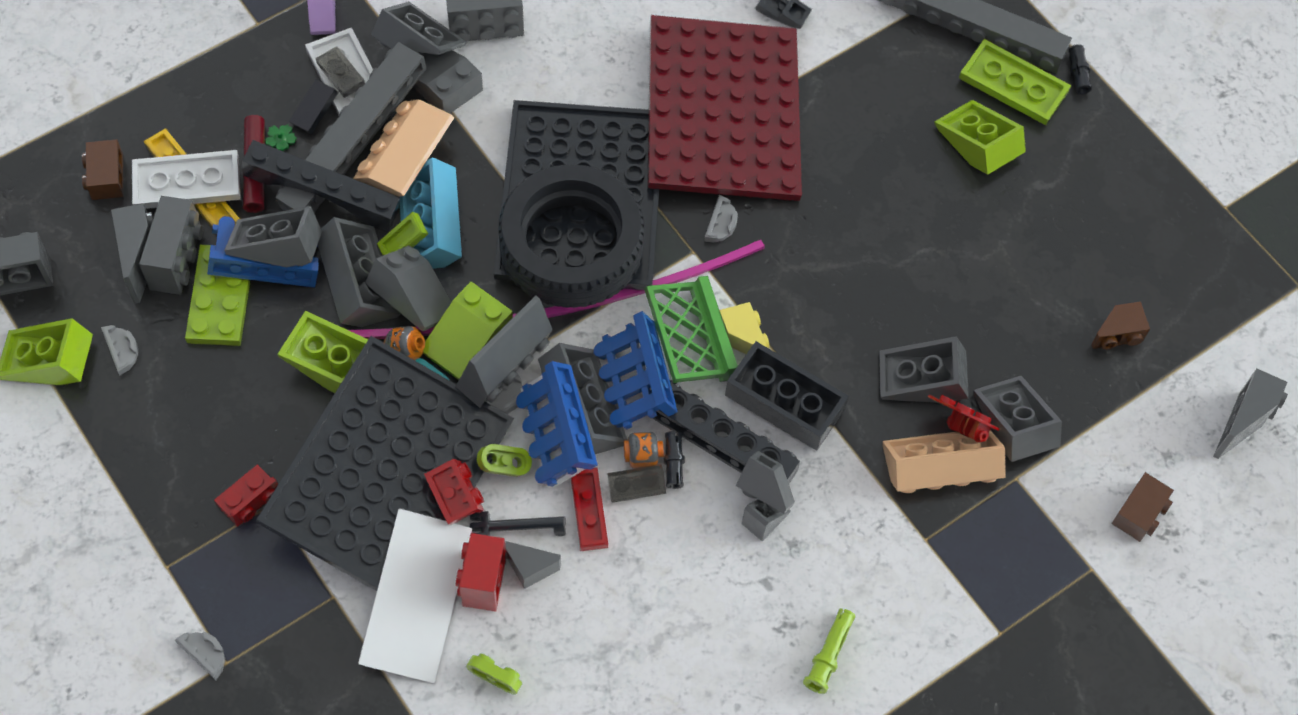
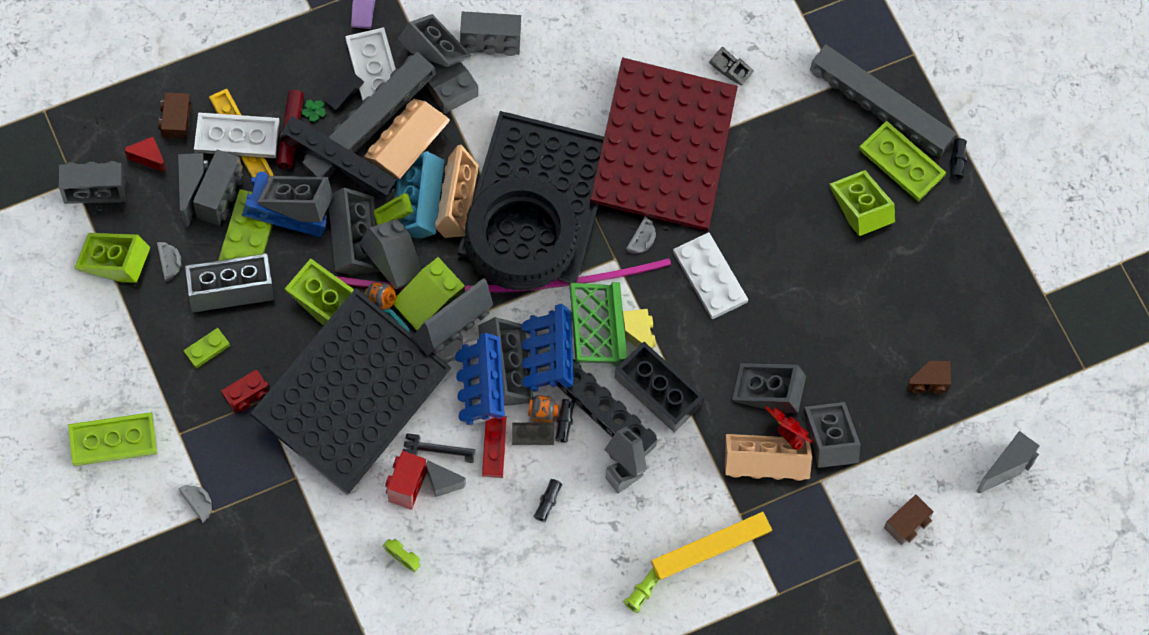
camera: 10 degrees right, 5 degrees up
clear smoke plate [316,46,365,98] -> none
white sticker [358,509,472,683] -> none
red bracket [424,459,484,525] -> none
lime plate [477,444,532,477] -> none
none -> lime plate [68,412,158,466]
none -> red slope [125,137,166,172]
none -> lime plate [183,328,230,369]
none -> dark grey slope [185,254,274,313]
none -> light nougat slope [435,145,479,238]
none -> black pin [533,479,563,522]
none -> yellow tile [650,512,772,581]
none -> white plate [673,232,748,319]

